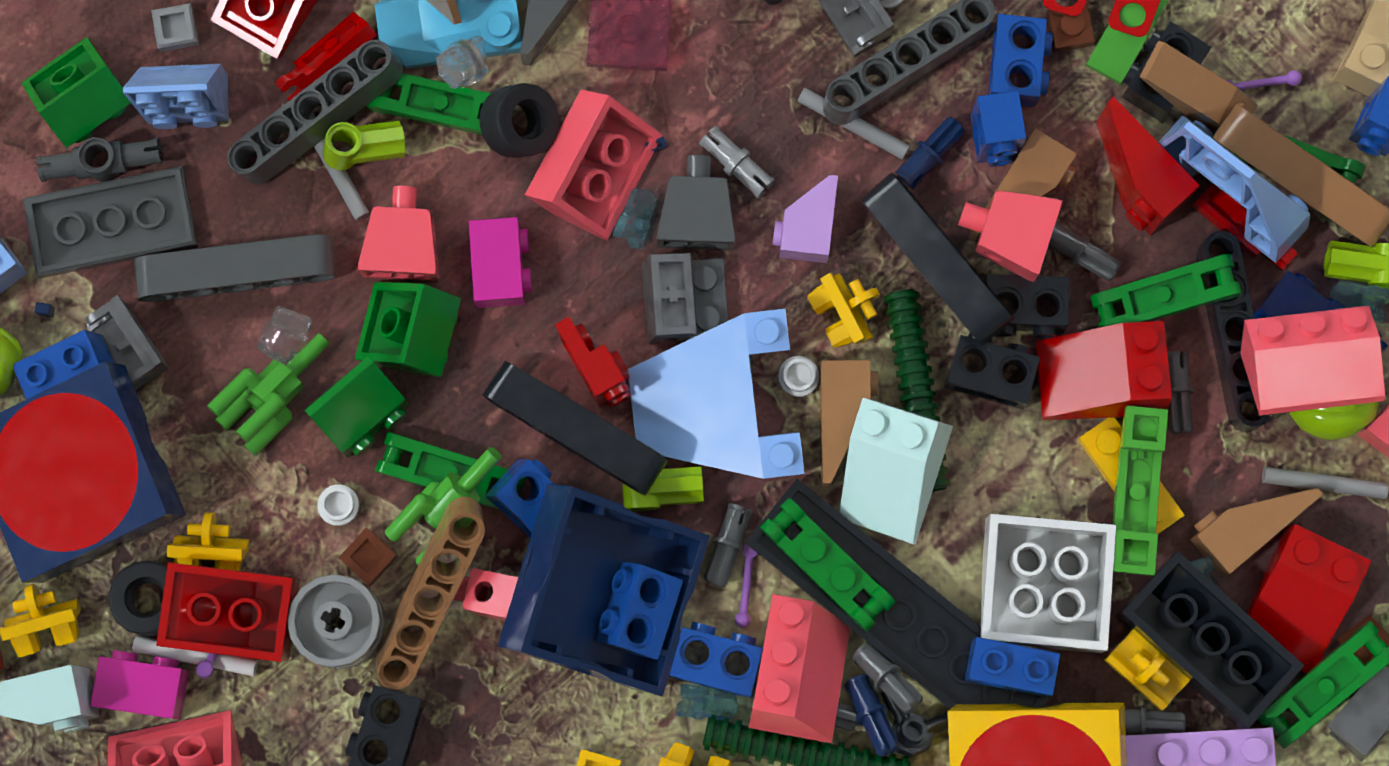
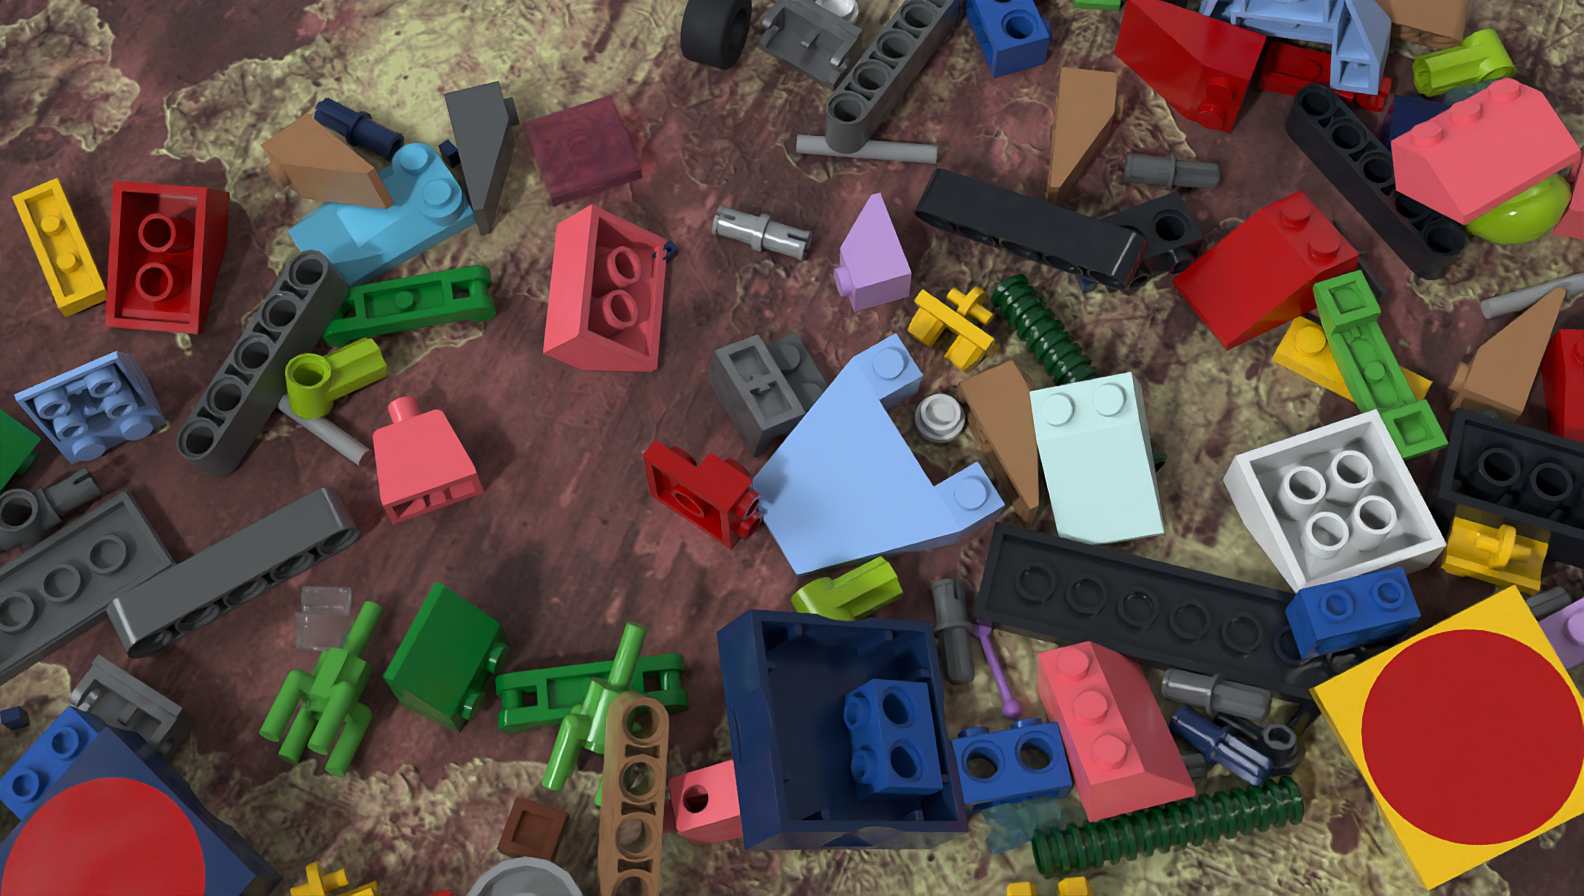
camera: 25 degrees left, 15 degrees down
light grey tile [151,3,199,52] -> none
red plate [275,12,377,101] -> none
white plate [317,485,359,526] -> none
green slope [354,282,461,377] -> none
clear piece [436,36,489,89] -> none
dark pink brick [469,217,532,308] -> none
black tyre [479,83,560,158] -> none
black beam [482,361,668,496] -> none
blue brick [485,459,554,539] -> none
clear light blue piece [613,188,656,249] -> none
dark grey torso [657,155,735,250] -> none
green plate [760,498,896,632] -> none
dark blue axle [894,117,964,190] -> none
black brick [944,332,1040,410] -> none
coral torso [958,191,1063,282] -> none
blue brick [970,91,1026,167] -> none
green plate [1090,254,1242,328] -> none

